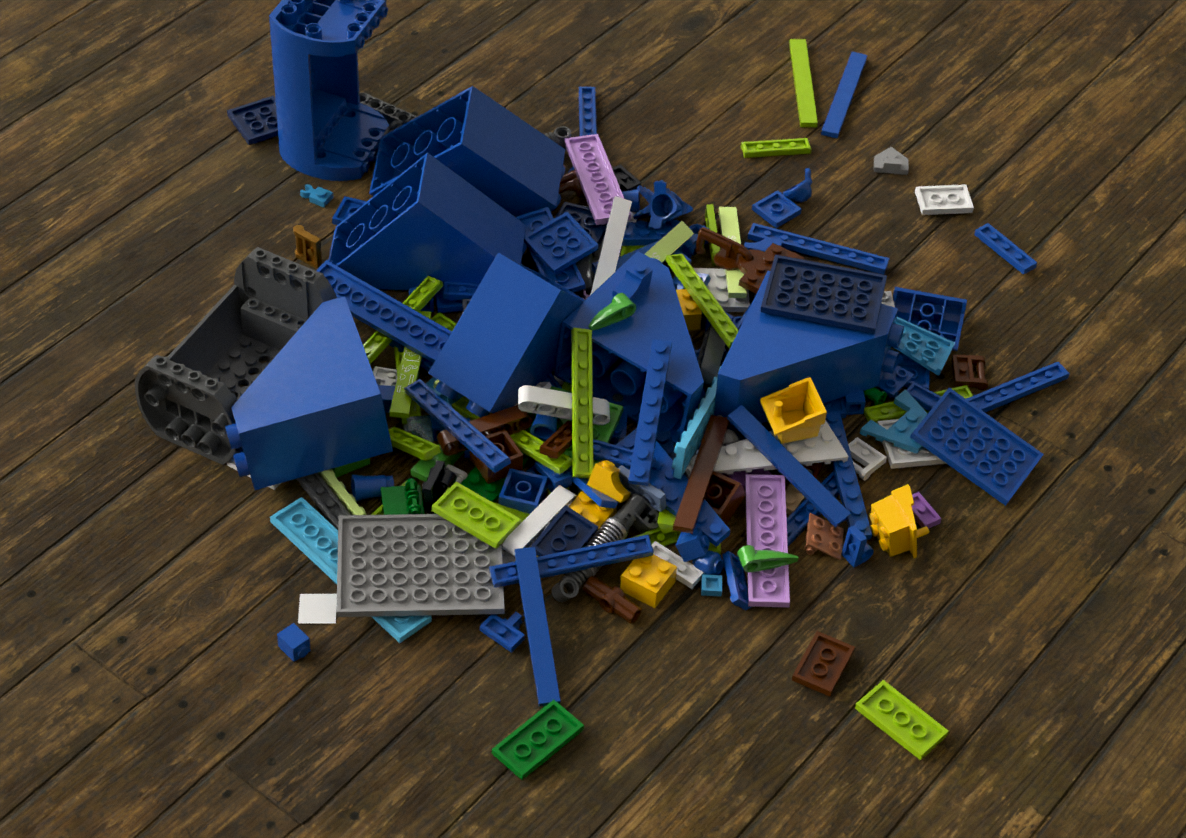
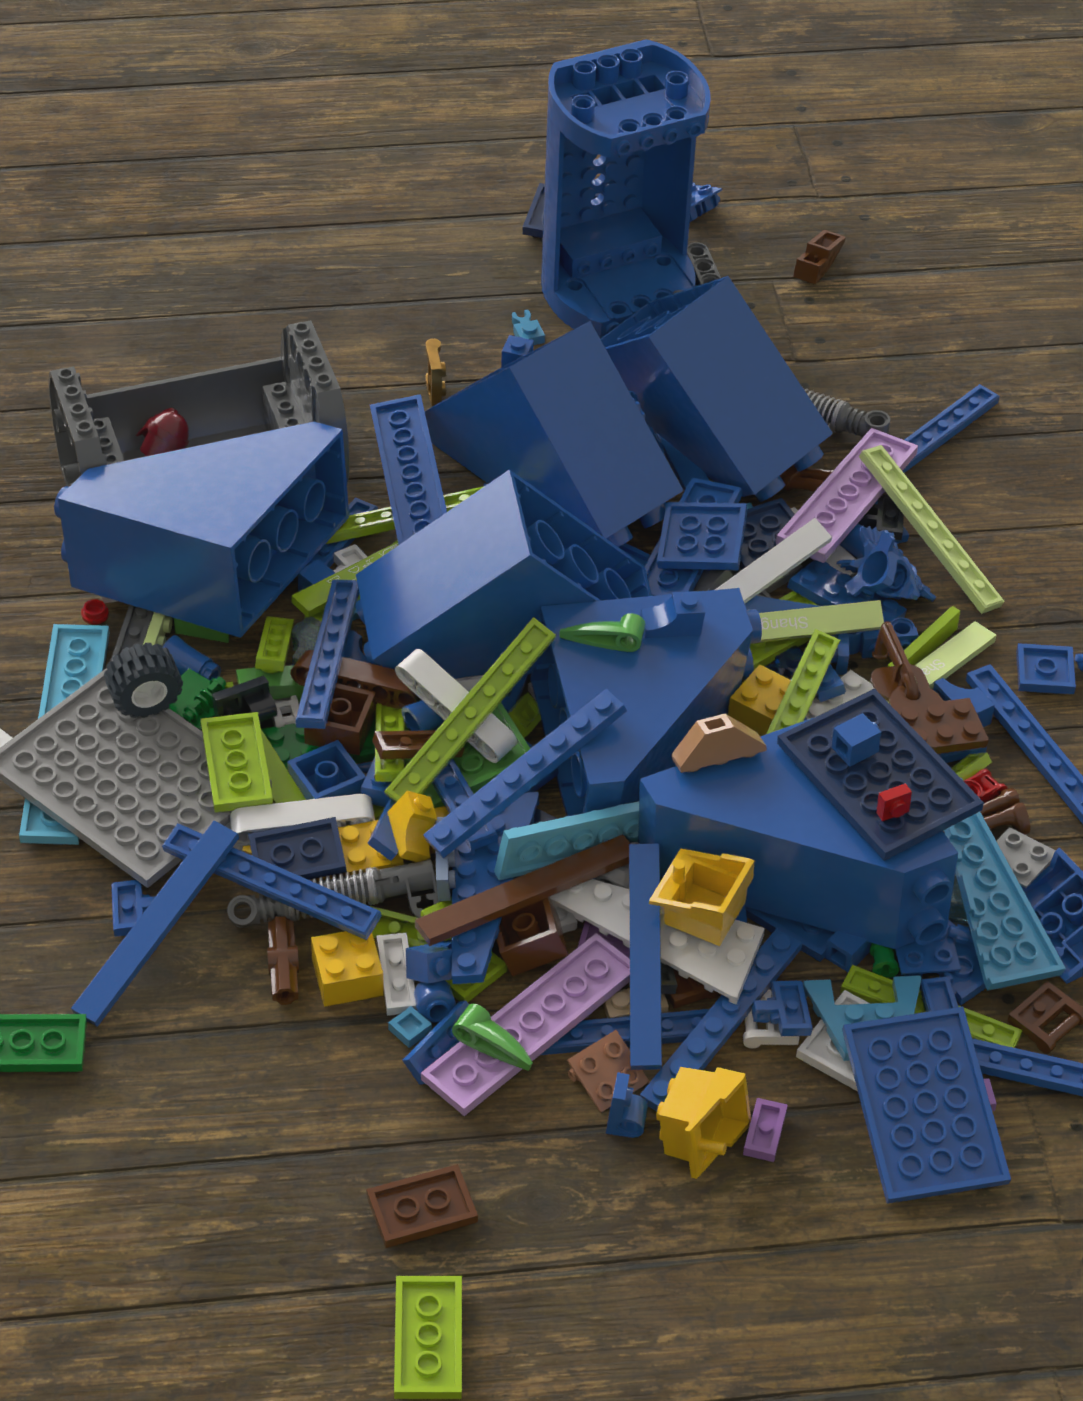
camera: 45 degrees right, 0 degrees up
none -> red plate [81,599,109,624]
none -> black wheel [104,643,183,718]
none -> dark red helmet [135,407,189,456]
none -> blue brick [501,335,534,367]
none -> medium nougat slope [672,714,767,773]
none -> blue hinge [752,981,813,1036]
none -> reddish brown slope [793,230,846,284]
none -> blue brick [832,713,881,767]
none -> yellowish green tile [859,445,1004,614]
none -> red plate [876,783,912,821]

